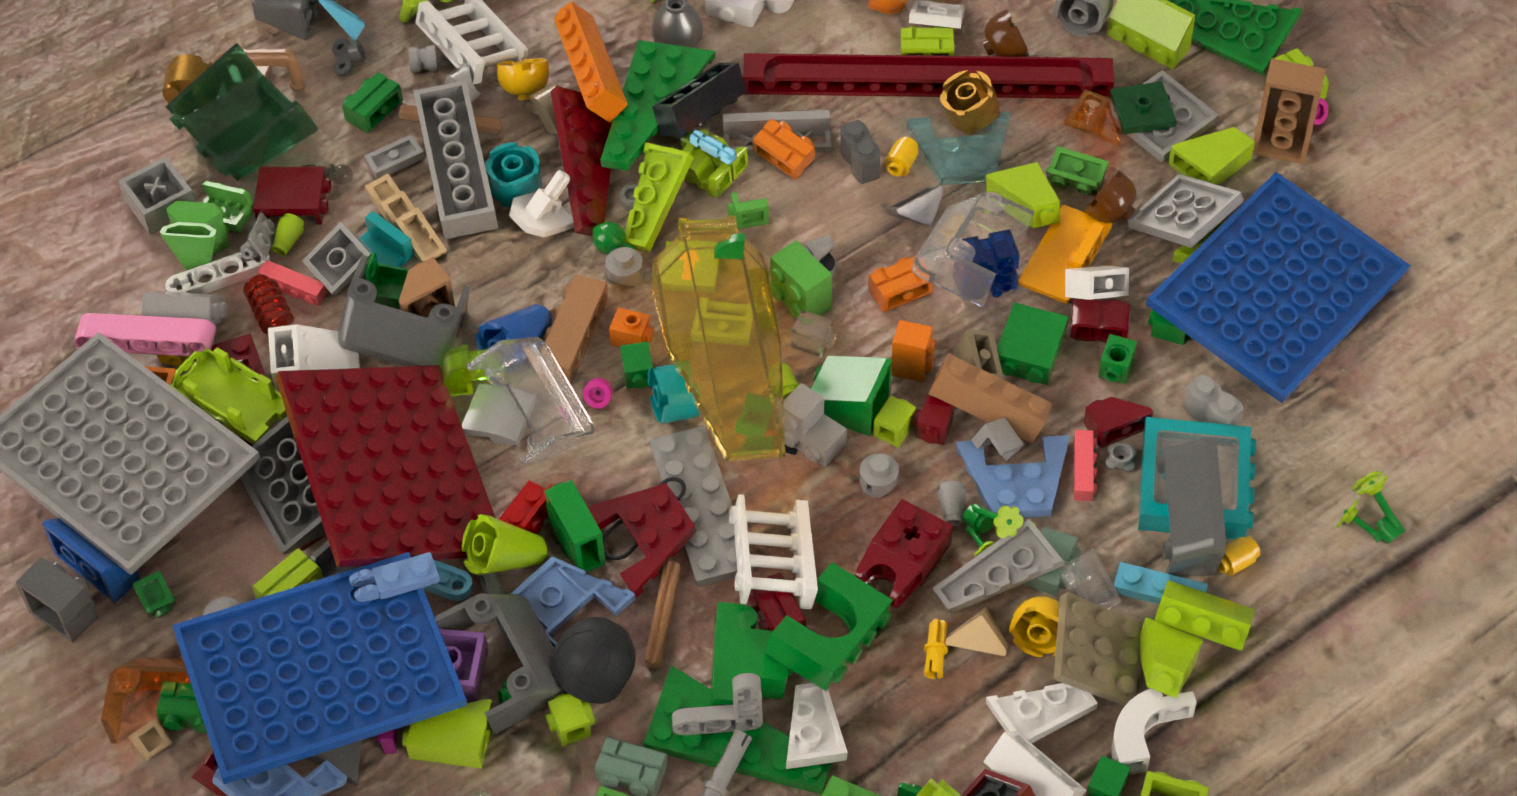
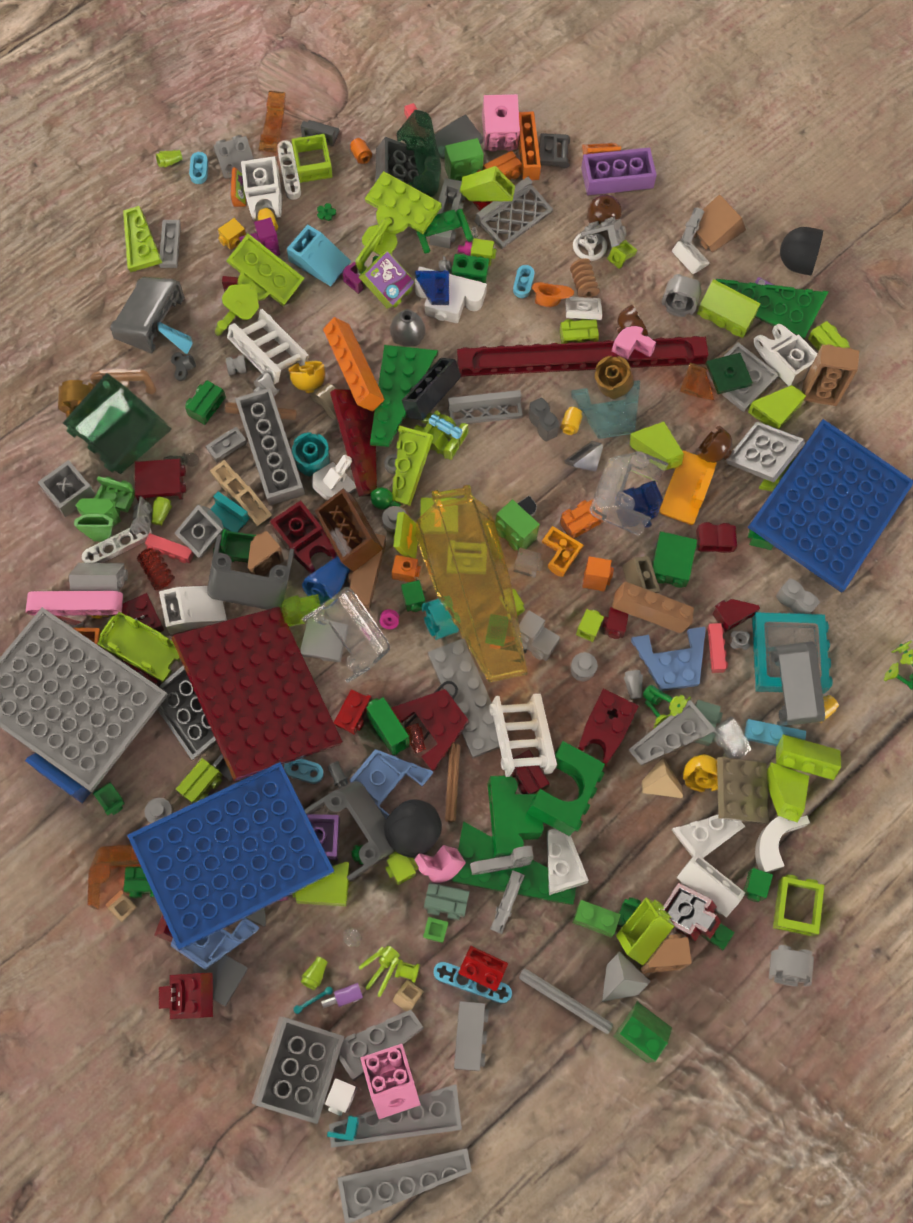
camera: 10 degrees left, 15 degrees up
dark grey piece [16,557,98,643] -> none
medium blue hinge [349,552,440,602] -> none
lime cone [462,514,548,575] -> none
green tile [714,233,745,260] -> none
bright green bracket [727,192,769,230] -> none
orange brick [753,118,815,180] -> none
light grey cone [800,235,835,261] -> none
slope [808,356,892,436] -> none
yellow axle [923,619,948,679] -> none
light grey panel [971,417,1024,461] -> none
bright green bracket [1046,146,1109,195] -> none
white brick [1065,265,1129,300] -> none
green brick [1098,334,1137,384] -> none
none -> dark red brick [270,500,337,574]
none -> reddish brown brick [314,488,383,572]
none -> lime tile [393,512,420,559]
none -> clear red cone [404,723,426,754]
none -> bright pink brick [414,845,466,884]
none -> light orange brick [542,526,584,577]
none -> bright pink brick [612,326,656,360]
none -> white brick [754,324,817,386]

